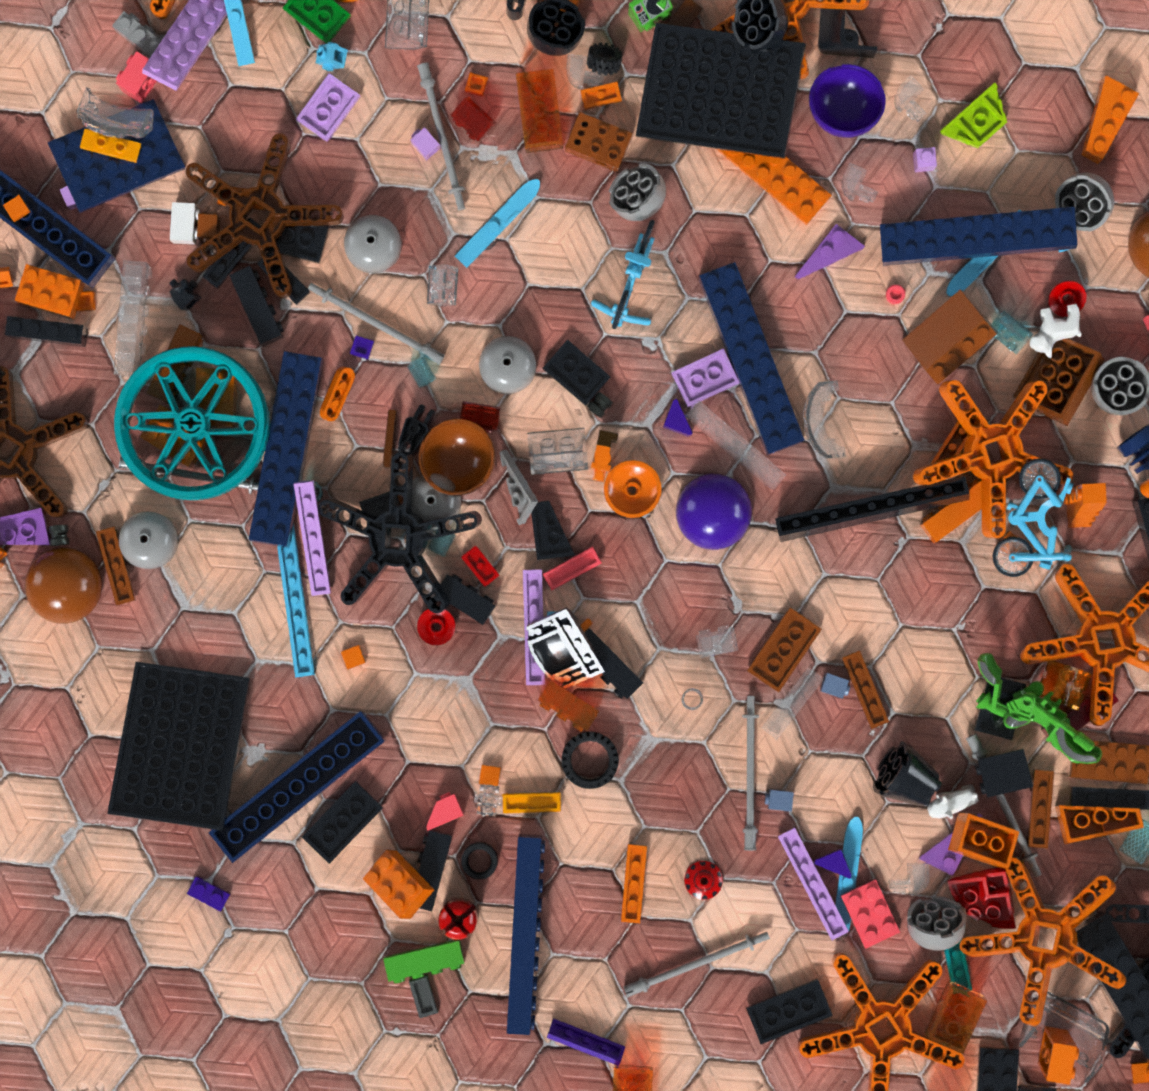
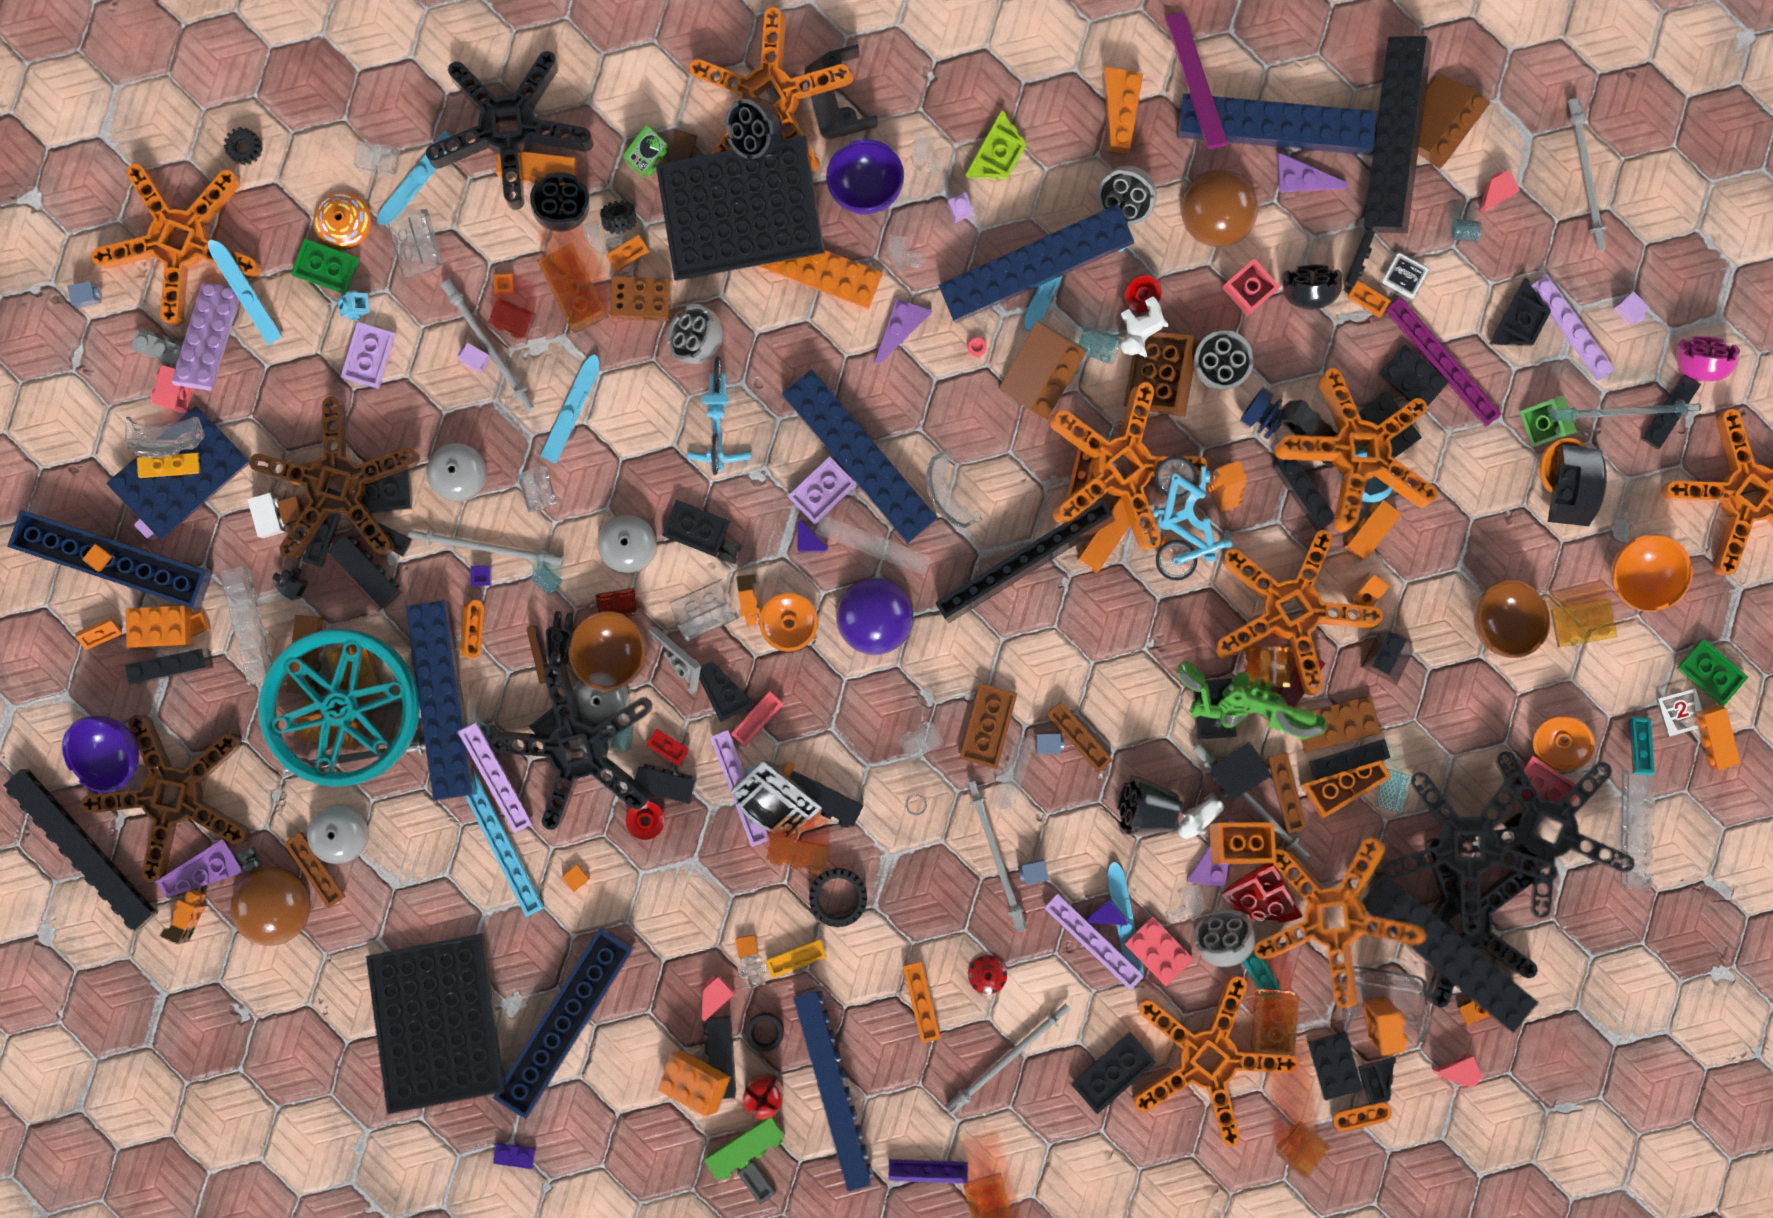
camera: 20 degrees left, 0 degrees up
black plate [302,781,384,864] -> none

